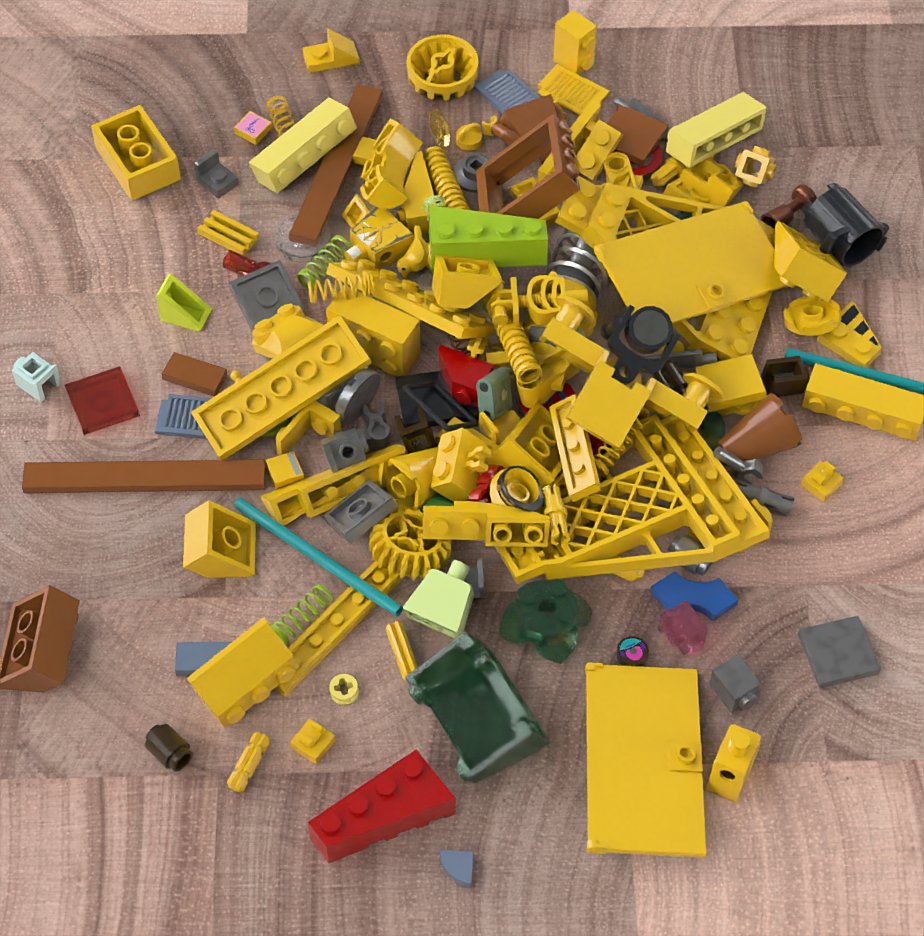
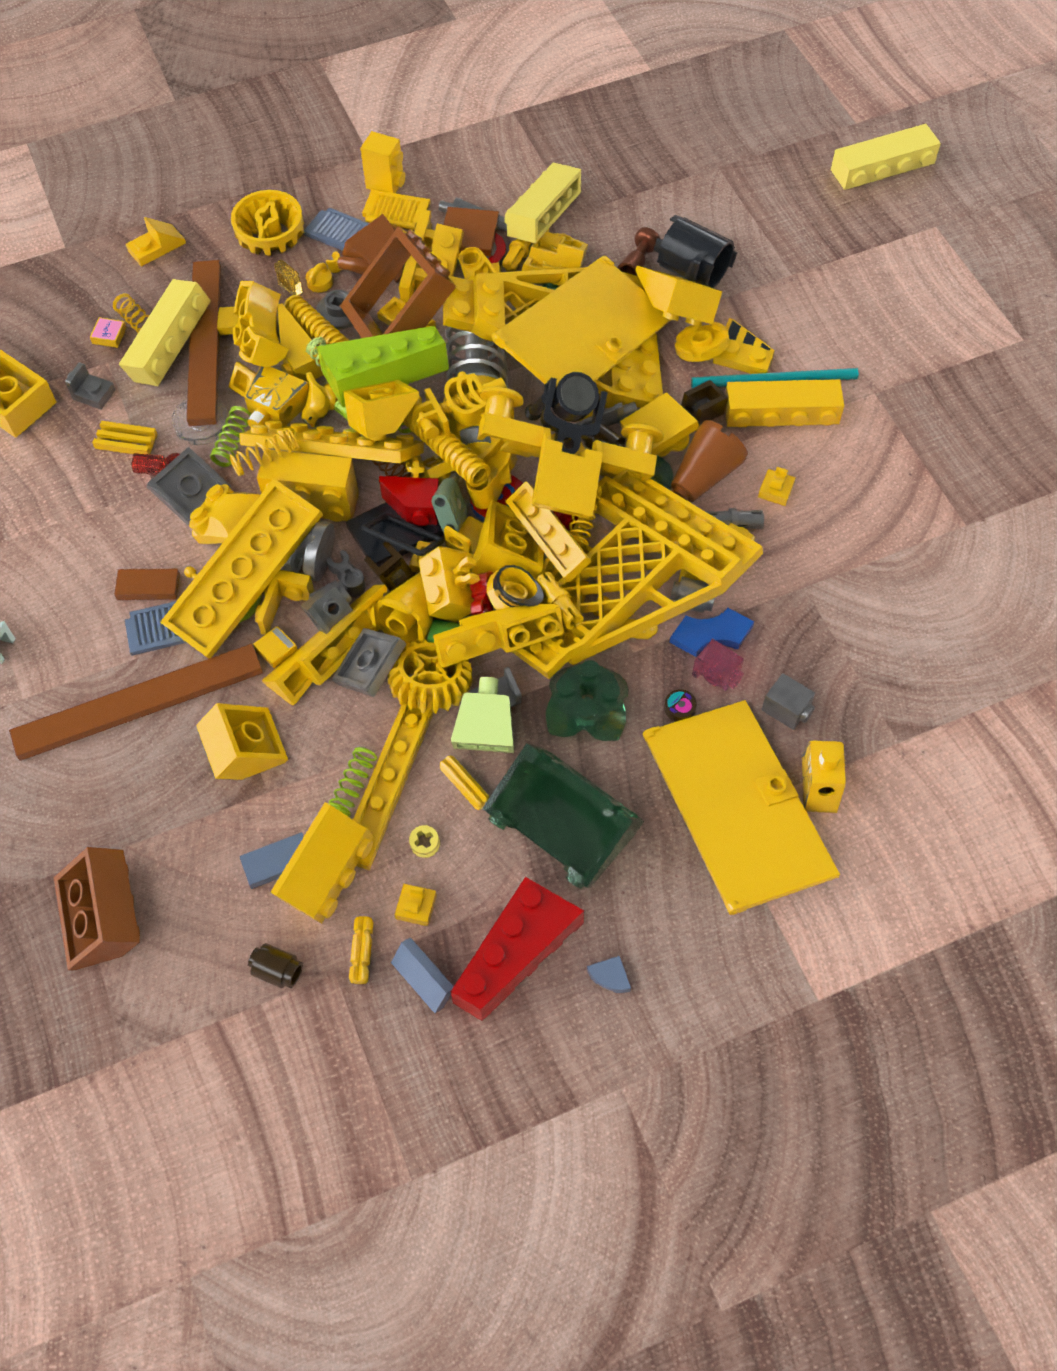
camera: 20 degrees left, 5 degrees up
clear red tile [65,366,140,435] -> none
neon yellow slope [156,273,212,331] -> none
teal piece [234,497,403,617] -> none
flat silver bar [713,446,764,485] -> none
yellow brick [735,146,777,188] -> none
flat silver tile [798,616,881,689] -> none
none -> sand blue tile [391,938,454,1013]

